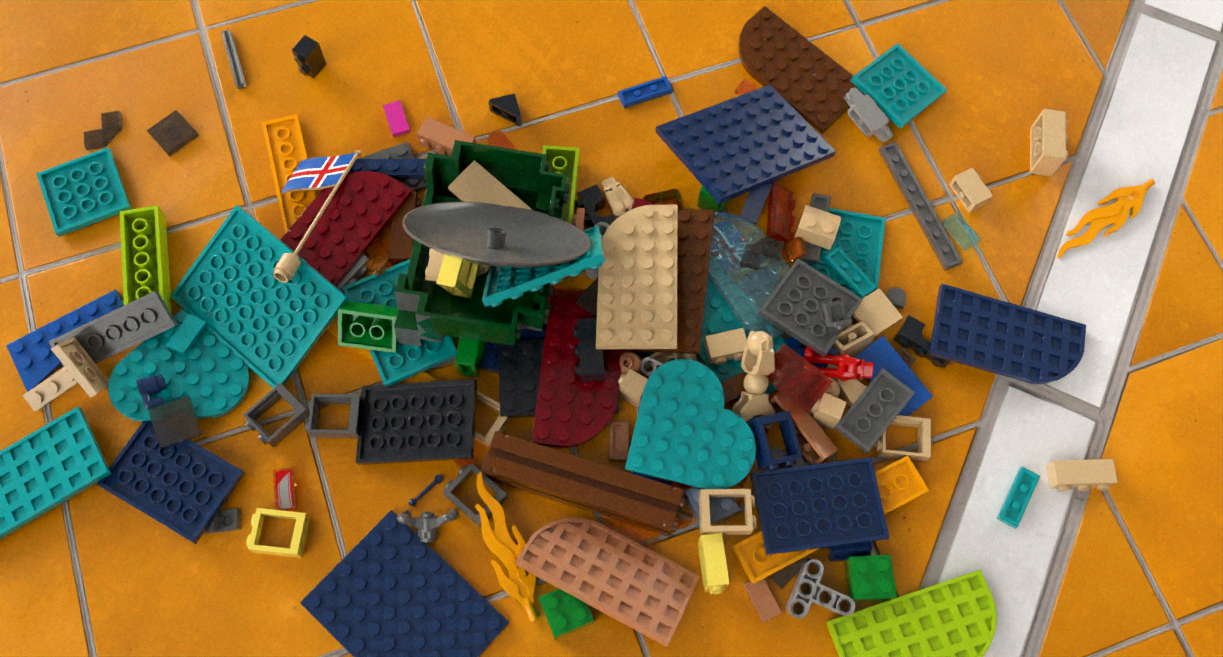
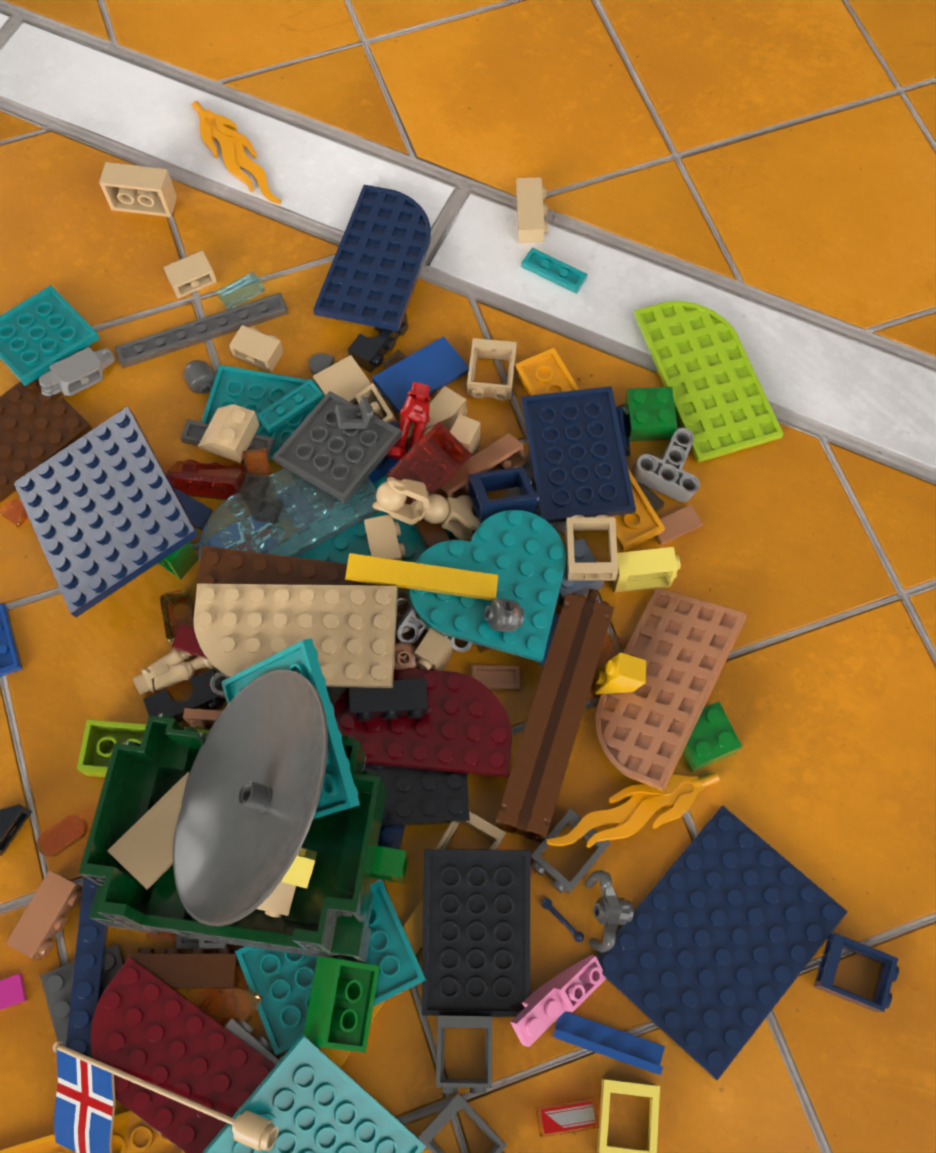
camera: 85 degrees left, 0 degrees up
dark grey plate [834,368,915,453] -> none
none -> dark grey head [183,360,215,394]
none -> tan brick [229,325,284,373]
none -> yellow tile [345,553,498,601]
none -> dark grey head [485,598,524,632]
none -> bright pink slope [510,955,606,1047]
none -> blue fence [552,1012,665,1075]
none -> yellow slope [593,652,646,695]

